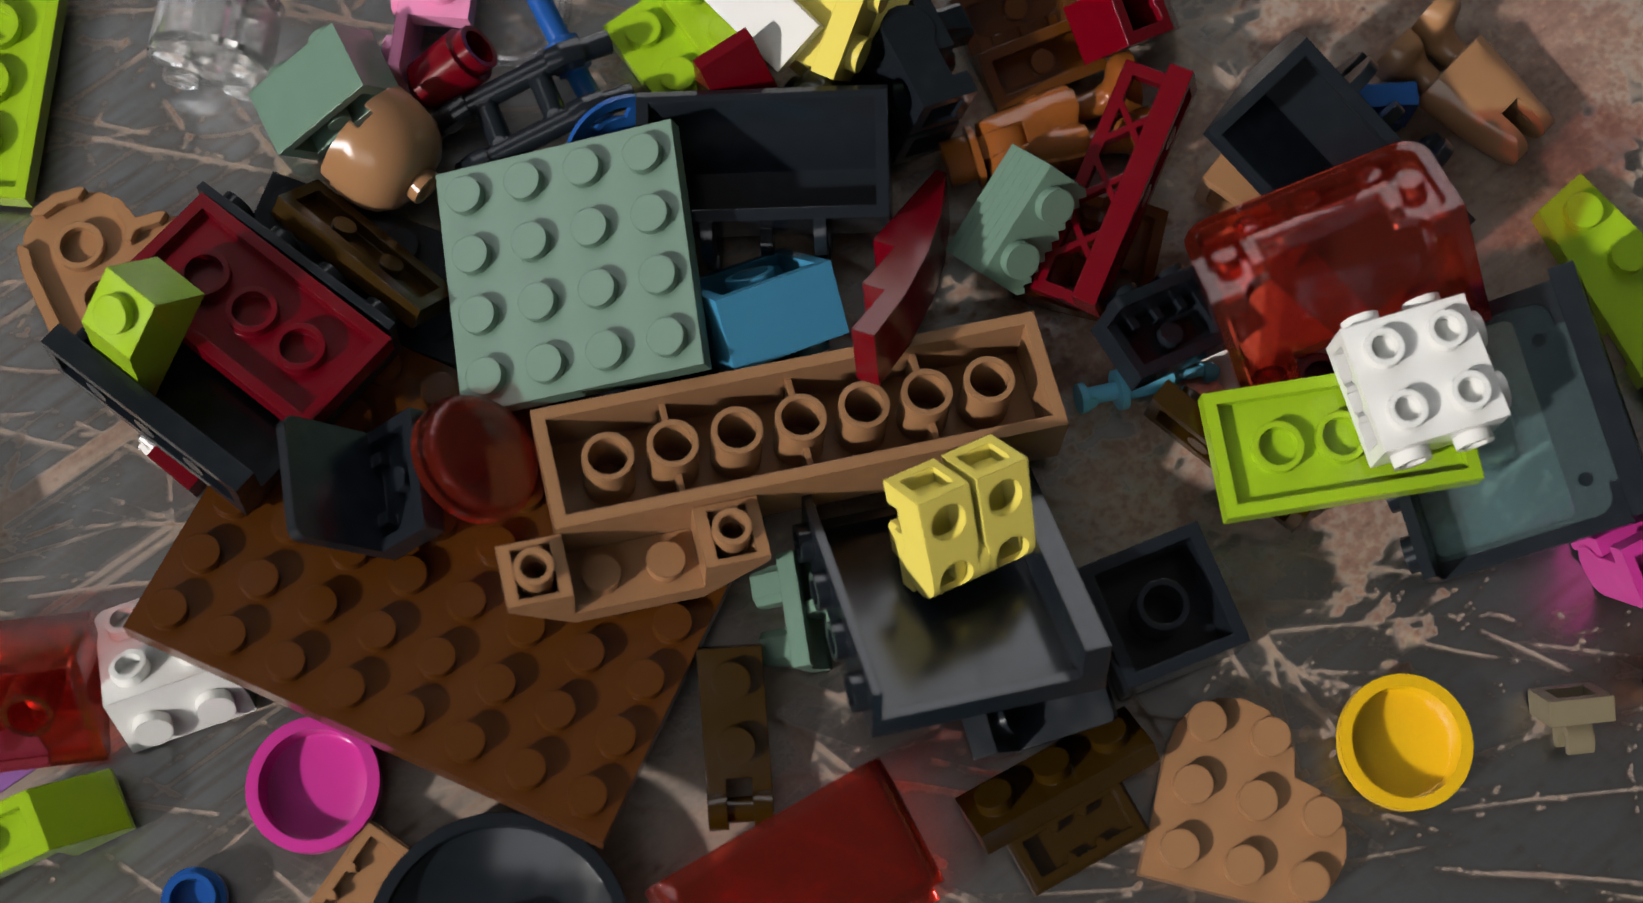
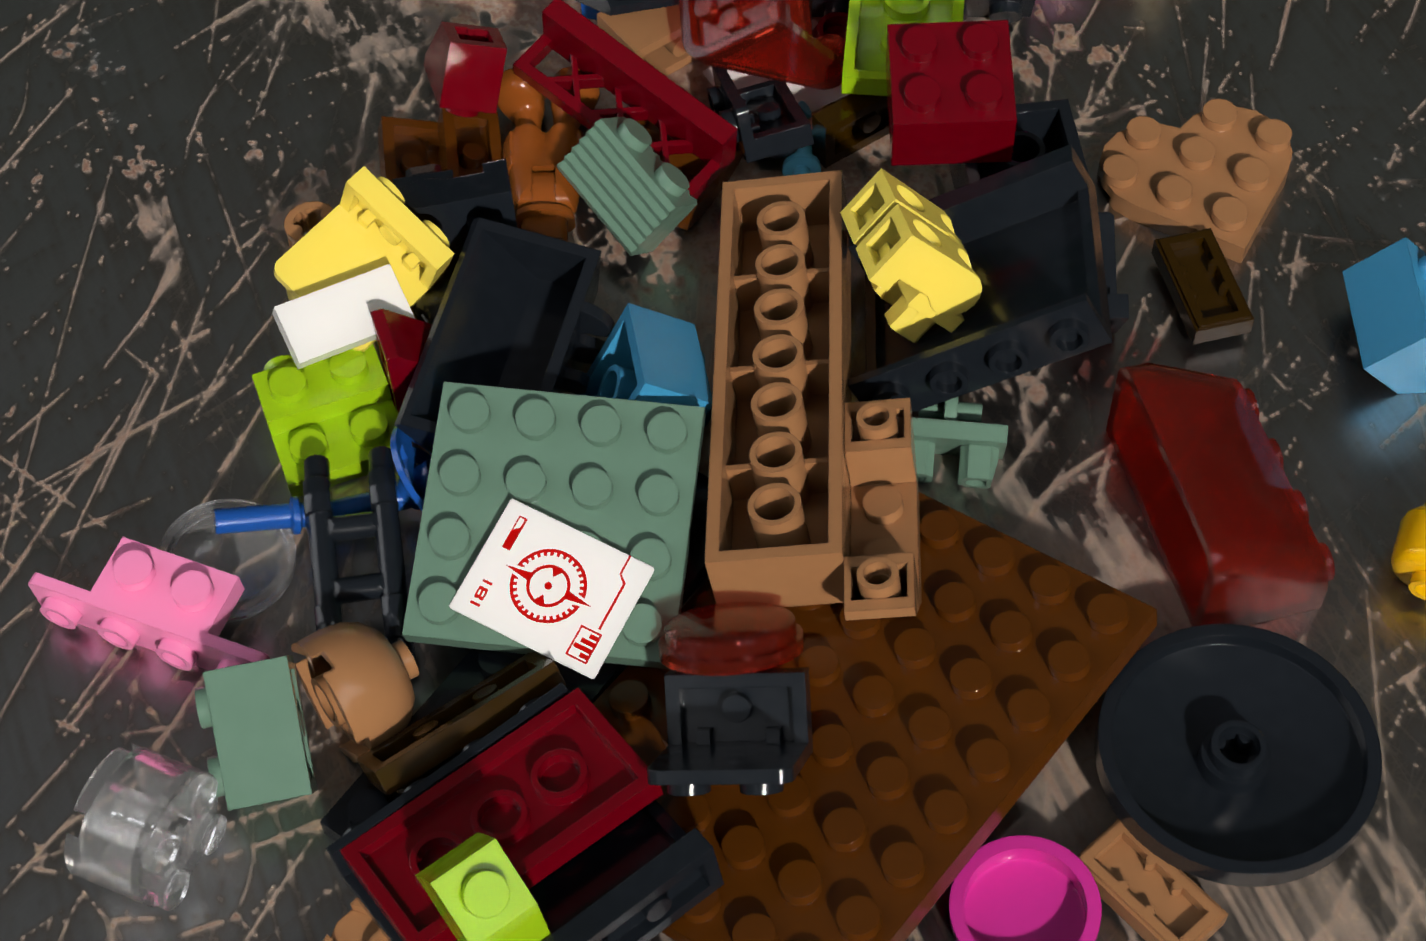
camera: 75 degrees left, 20 degrees down
dark red brick [407,25,498,110] -> none
dark brown plate [696,643,775,831] -> none
dark red slope [851,170,950,386] -> none
dark brown plate [955,706,1160,855] -> none
yellow piece [1336,673,1474,812] -> none
none -> white sticker [449,499,655,679]
none -> dark red brick [886,20,1017,166]

